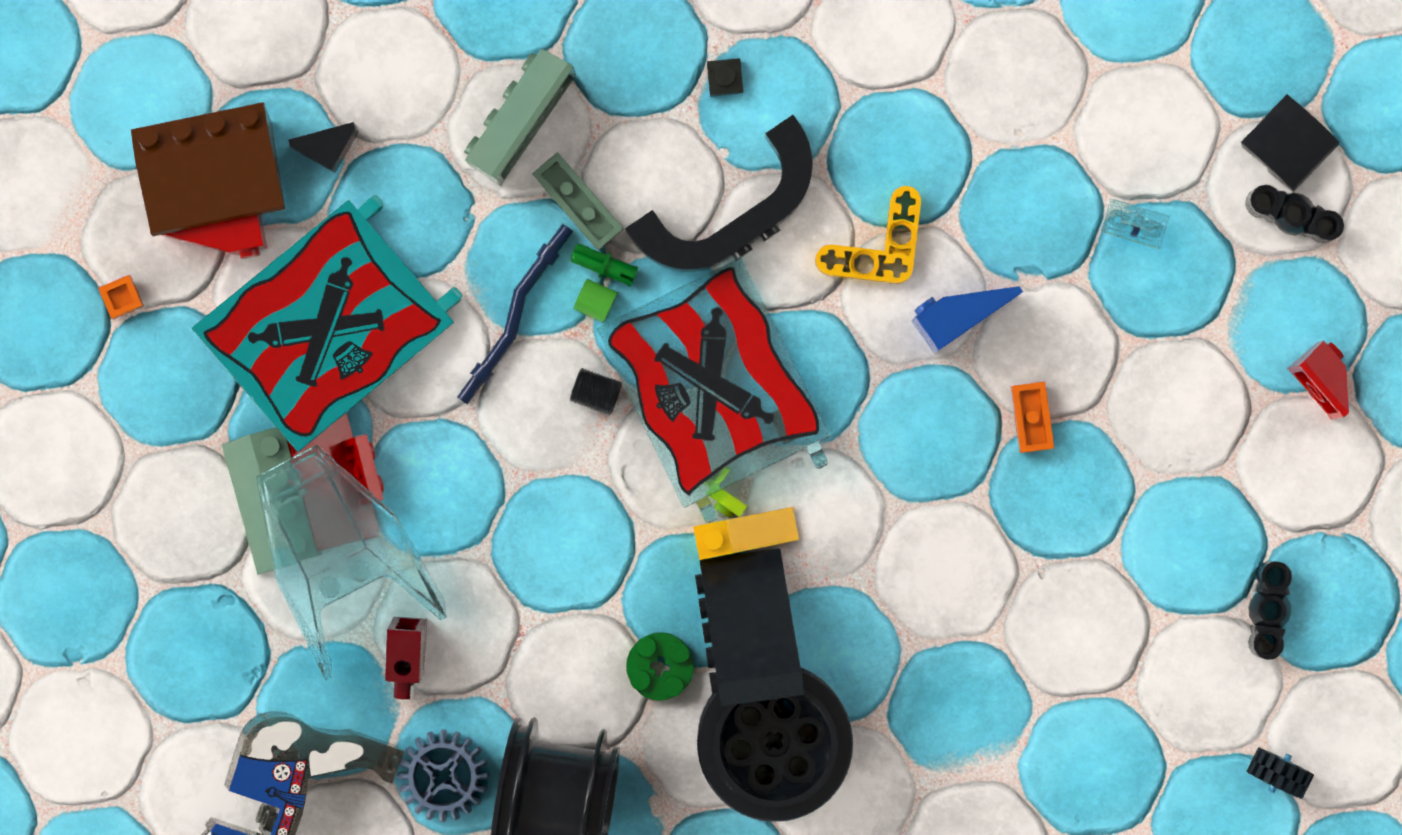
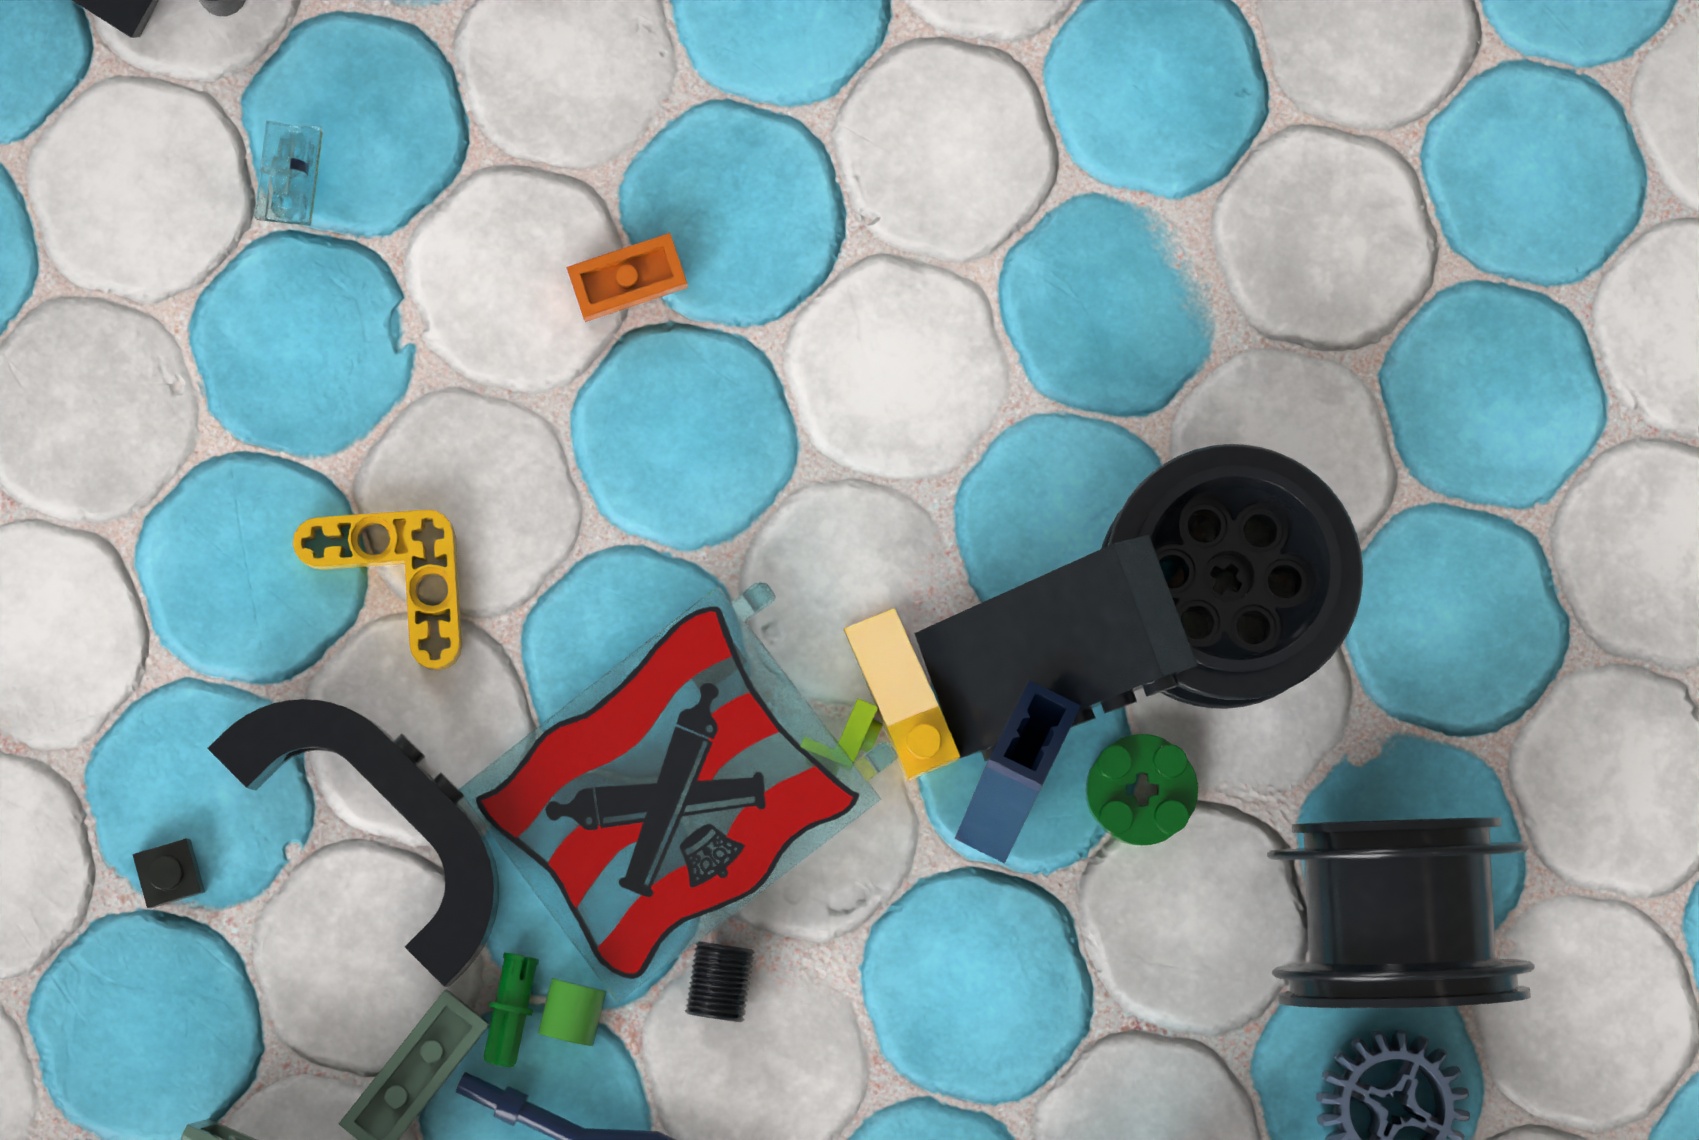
camera: 110 degrees left, 5 degrees down
blue slope [911,286,1023,354] -> none
none -> dark blue slope [955,680,1081,864]

